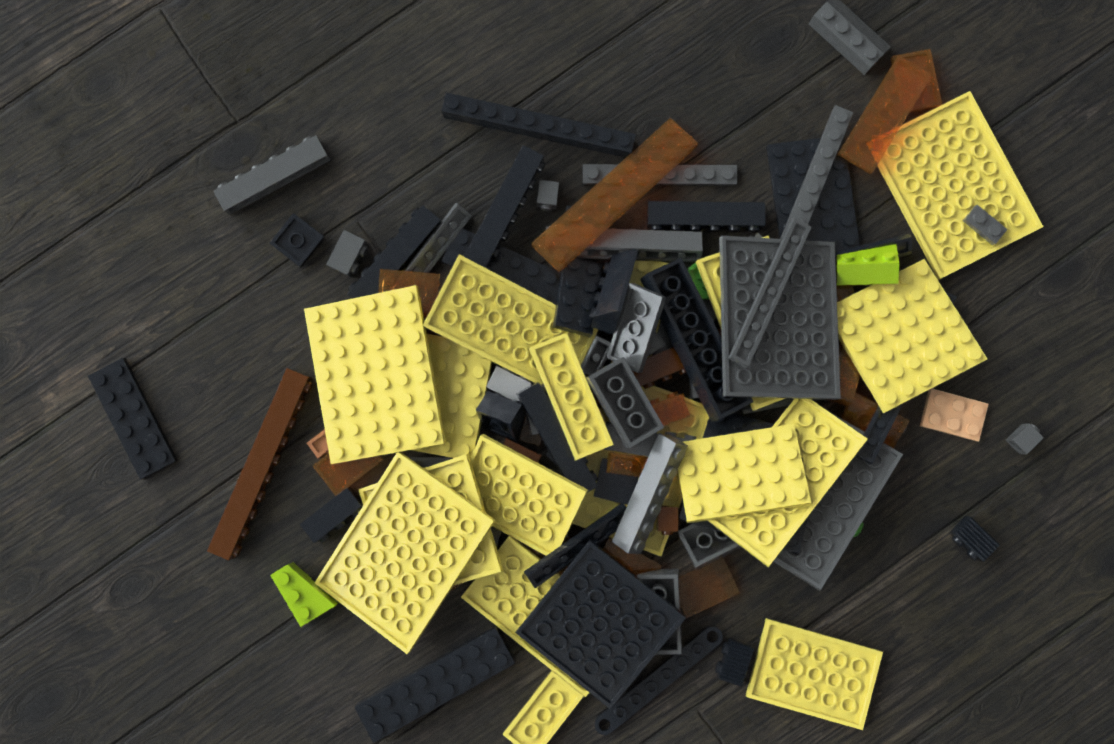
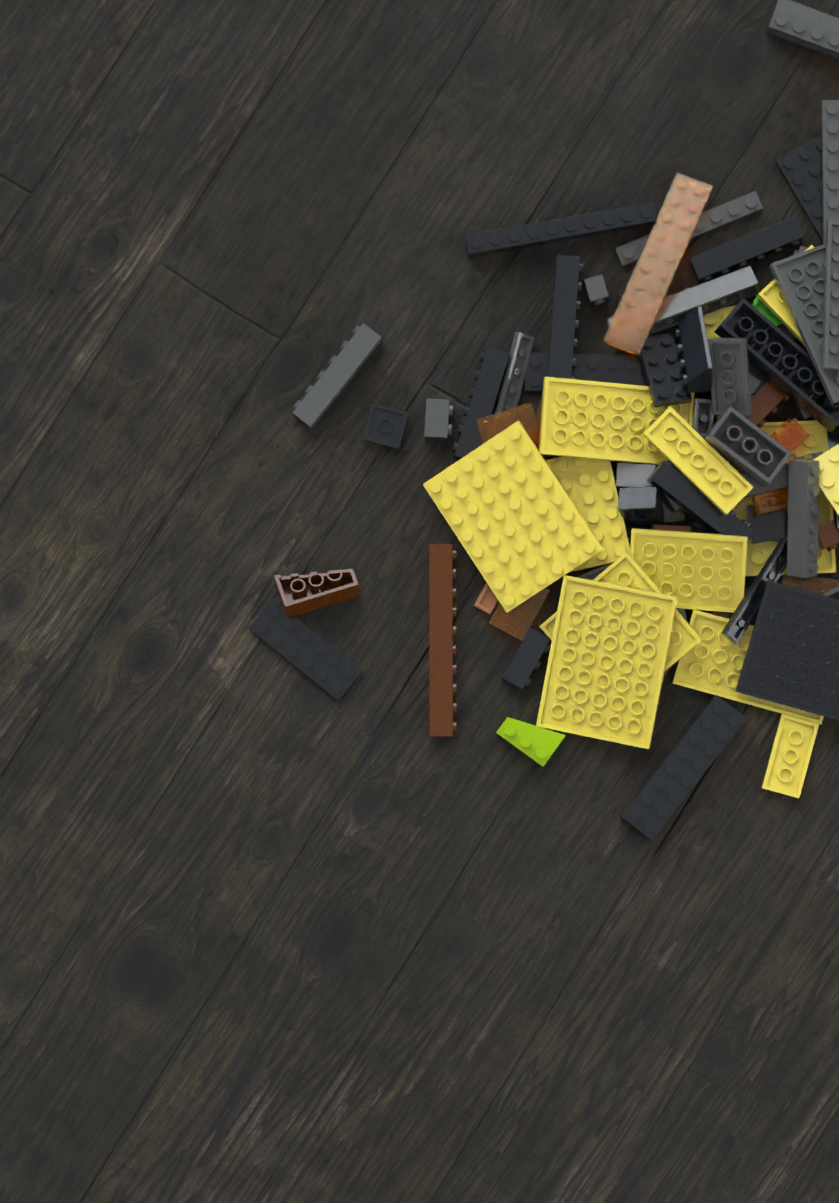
camera: 20 degrees left, 0 degrees up
none -> reddish brown wedge [274,569,360,618]

